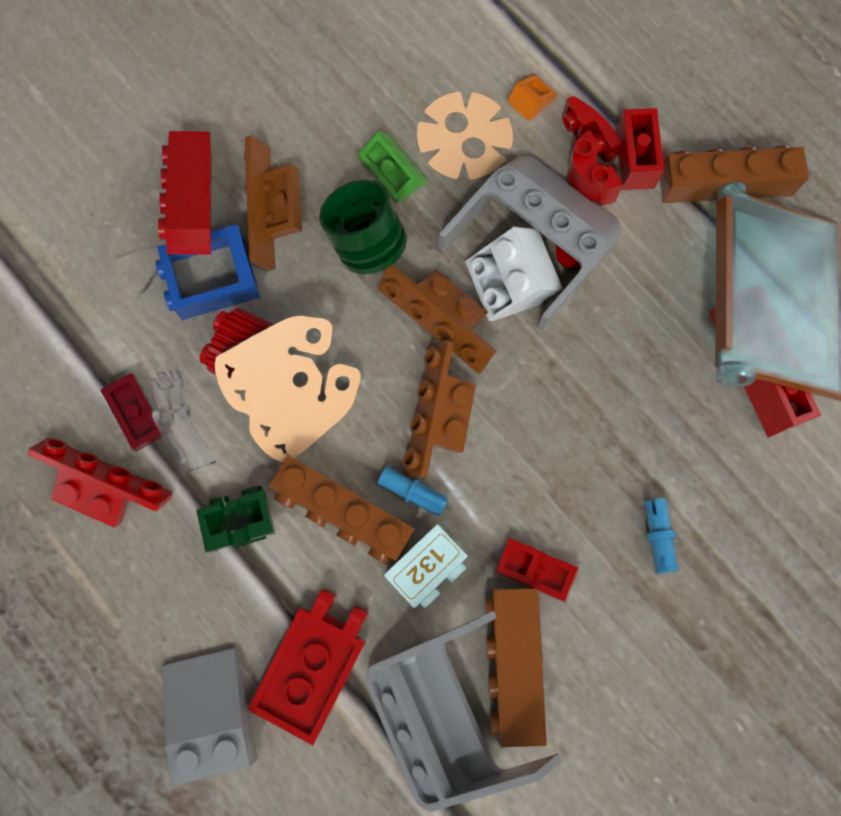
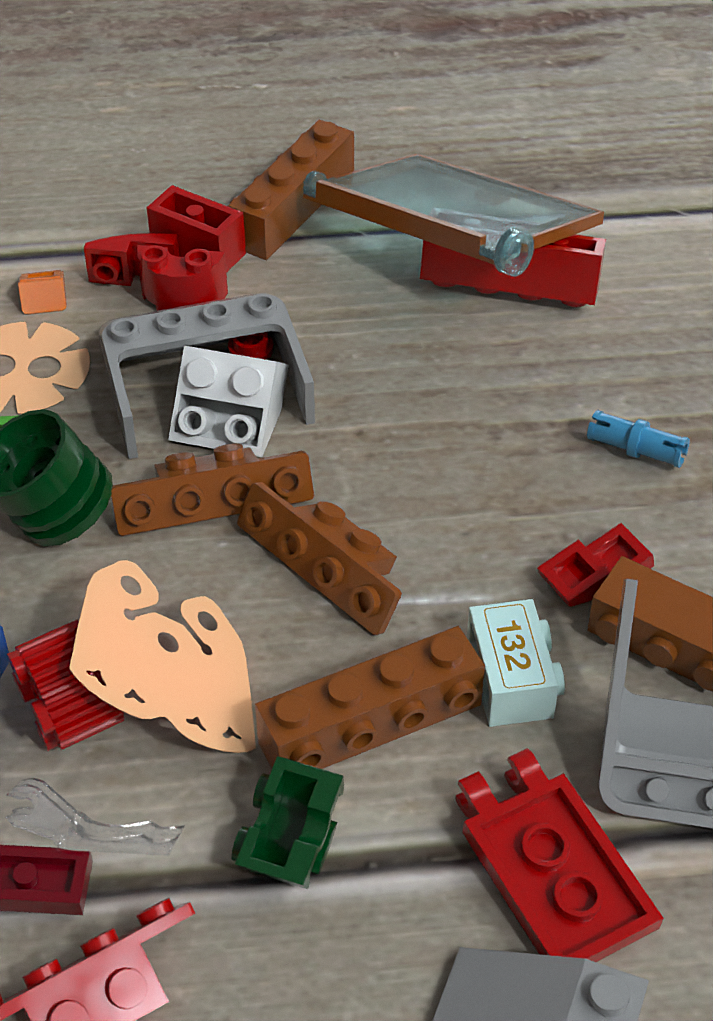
camera: 55 degrees left, 30 degrees down
dark azure axle [377,465,448,516] -> none

